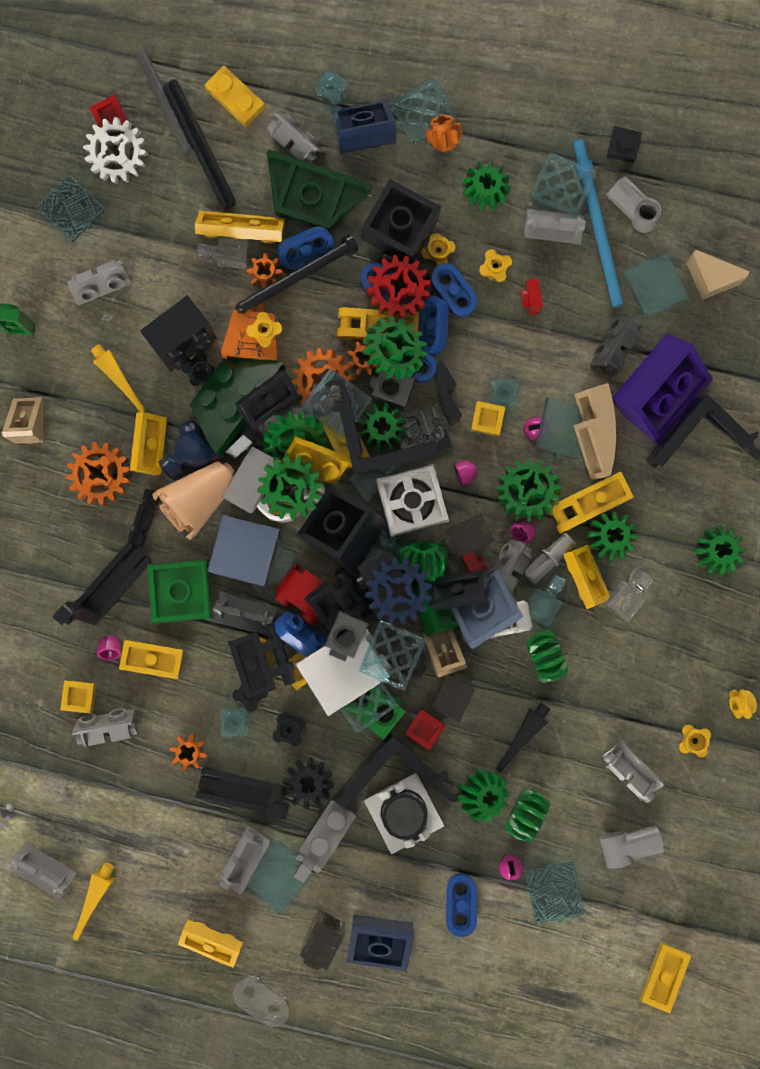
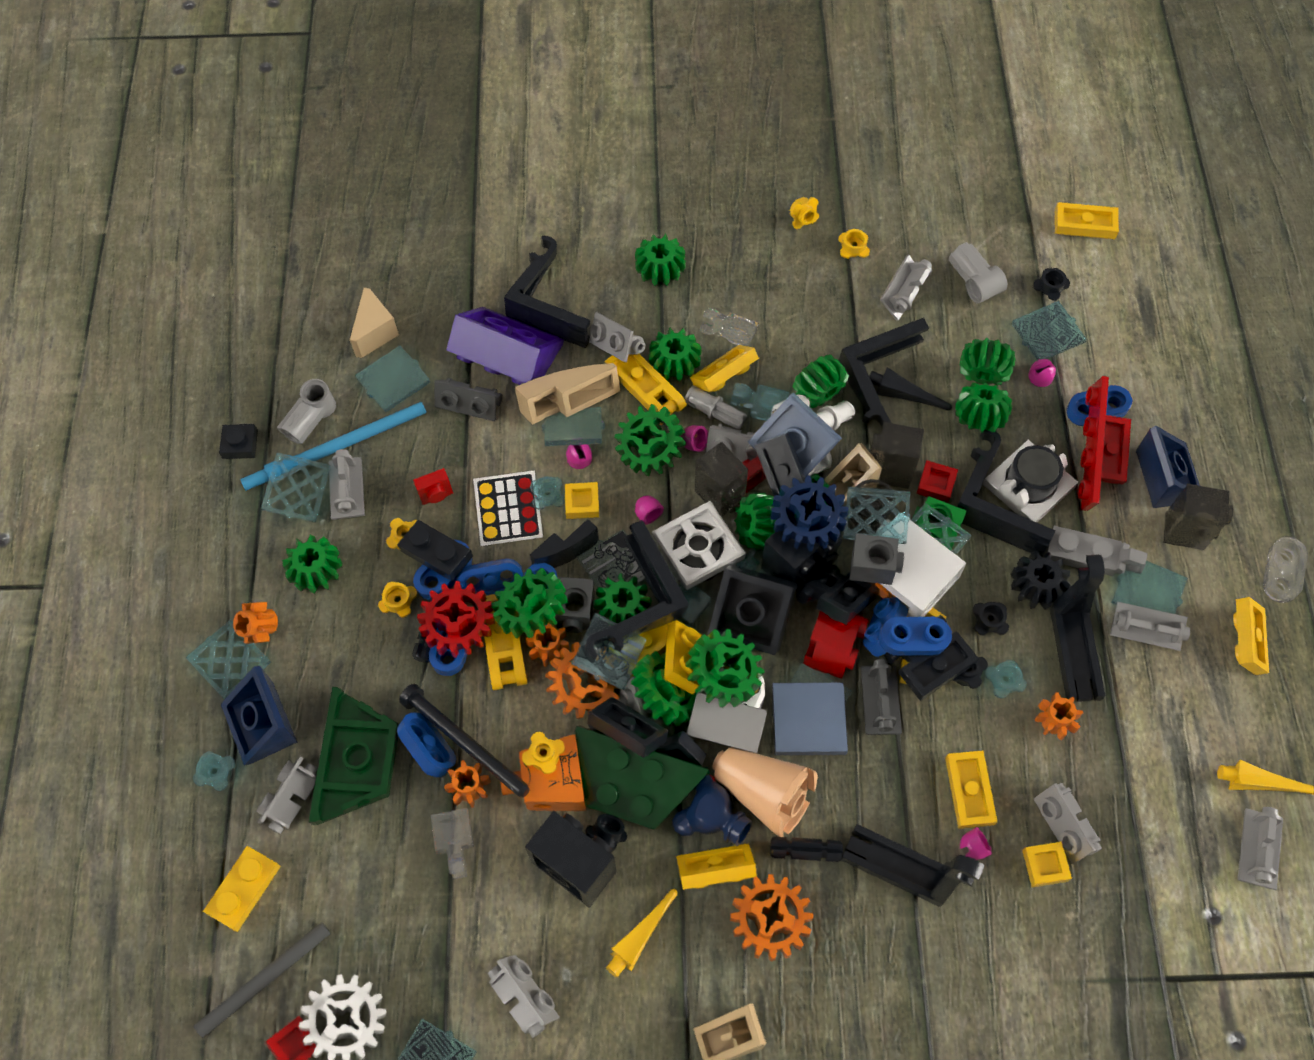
camera: 100 degrees left, 20 degrees down
green plate [147,559,212,624] -> none
black axle [164,79,236,209] -> none
yellow plate [195,211,285,243] -> none
black brick [361,179,441,265] -> none
none -> black plate [397,520,473,582]
none -> sticker [473,470,543,546]
none -> light grey hinge [589,312,645,362]
none -> white pin [816,401,855,430]
none -> black hinge [838,317,929,445]
none -> blue plate [878,617,952,655]
none -> black plate [1033,268,1070,300]
none -> red bracket [1078,376,1131,511]

